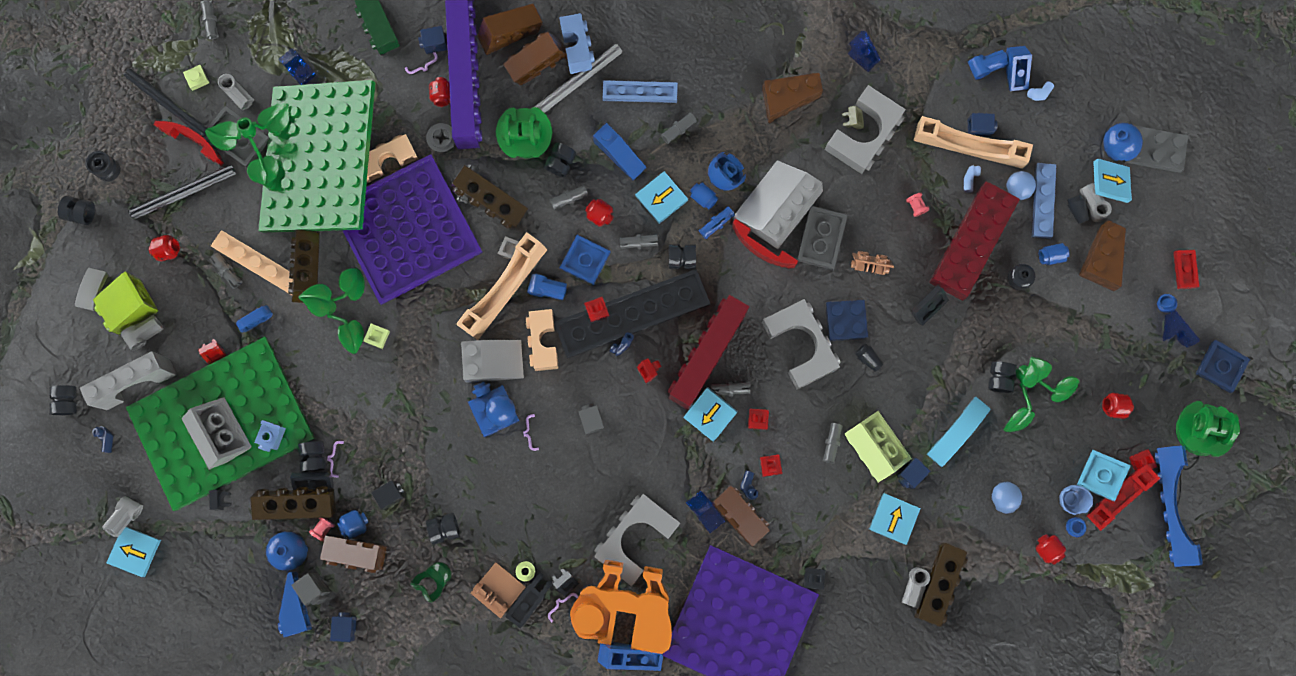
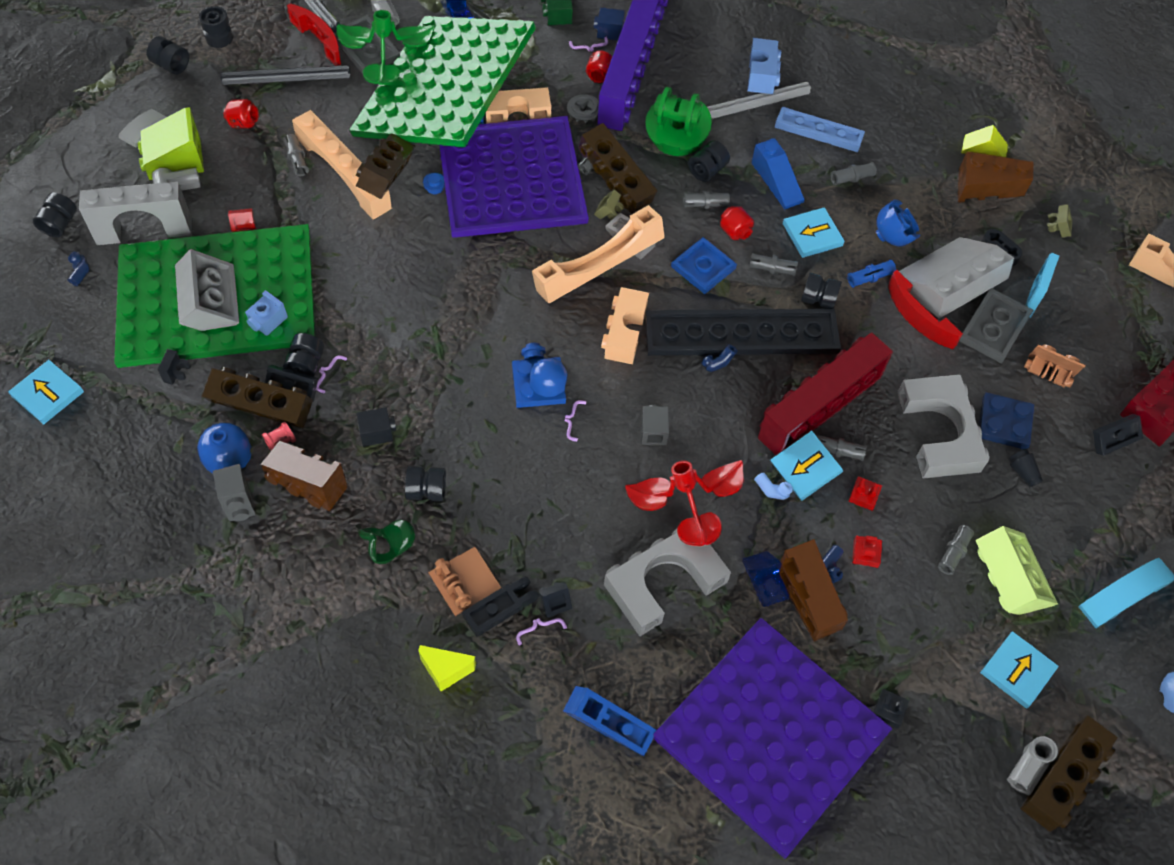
camera: 15 degrees right, 20 degrees down
light grey piece [103,496,143,537] -> none
blue beam [236,305,273,333] -> none
blue slope [278,572,312,637] -> none
green plant [299,268,365,354] -> none
dark blue brick [330,612,356,642] -> none
blue head [337,510,369,539] -> none
yellowish green plate [364,324,390,349] -> none
light grey slope [461,340,524,383] -> none
reddish brown wedge [477,3,543,55] -> none
reddish brown wedge [504,32,567,85] -> none
yellowish green plate [516,561,536,581] -> none
blue piece [527,274,567,300] -> none
orange animal [570,560,672,654] -> none
red tile [584,297,609,322] -> none
red tile [637,358,662,383] -> none
blue brick [690,182,719,210] -> none
light grey arch [825,85,906,174] -> none
clear blue slope [848,31,881,72] -> none
dark blue brick [897,458,930,489] -> none
coral bush [906,193,930,217] -> none
none -> neon yellow slope [418,645,476,691]
none -> blue plate [423,173,445,194]
none -> olive tile [594,190,625,220]
none -> red plant [625,460,744,546]
none -> light blue arm [754,472,793,500]
none -> neon yellow slope [961,125,1008,157]
none -> black beam [982,229,1023,266]
none -> medium azure tile [1025,253,1059,318]

